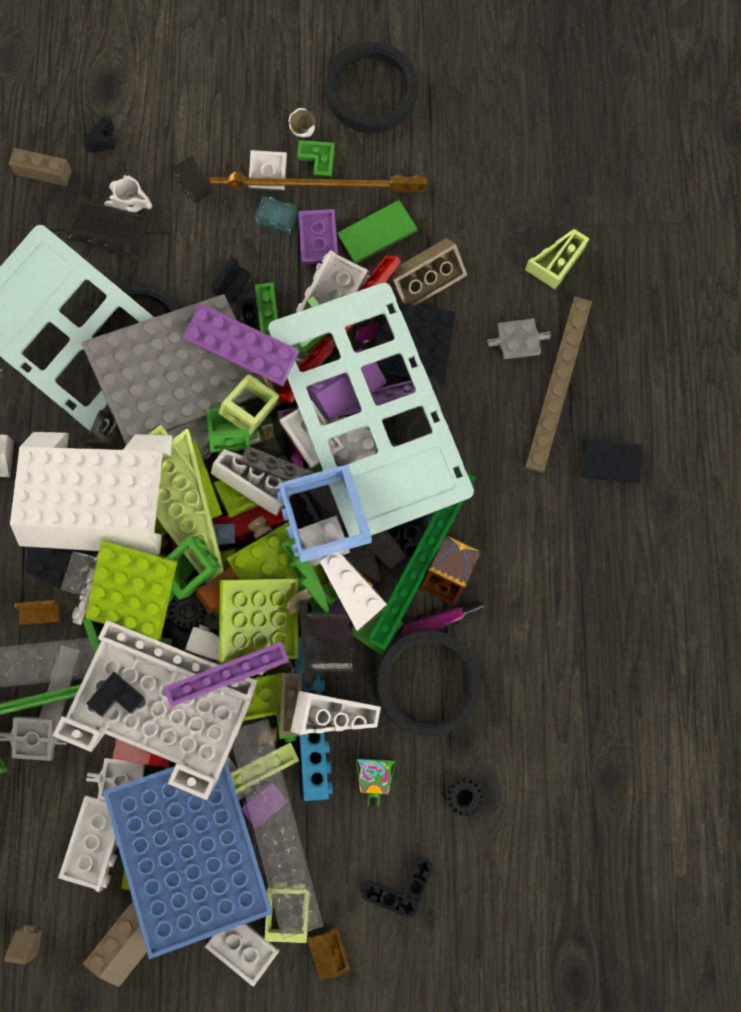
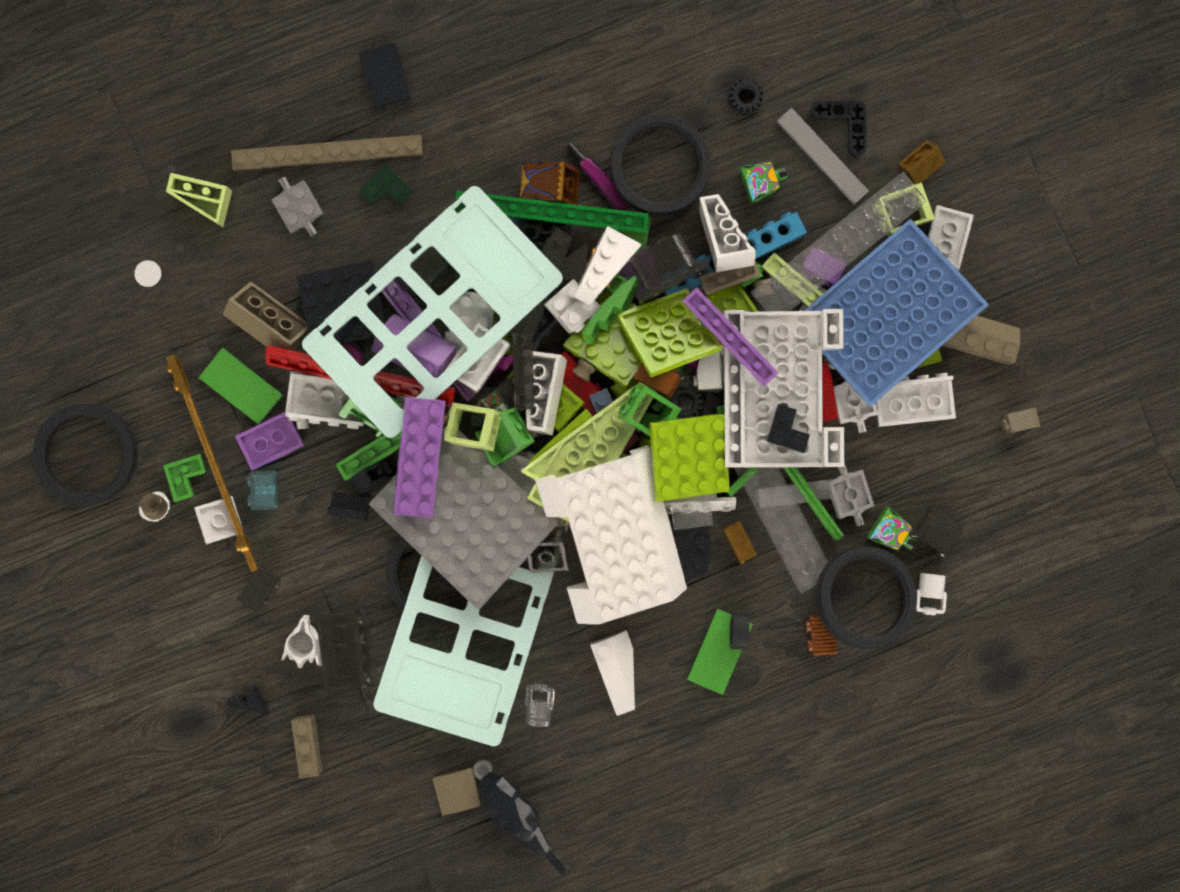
camera: 110 degrees left, 10 degrees up
light blue window [277,464,372,563] -> none
dark tan arm [285,588,312,614] -> none
none -> white sticker [135,260,161,287]
none -> clear green plate [359,164,413,205]
none -> light grey tile [777,108,869,205]

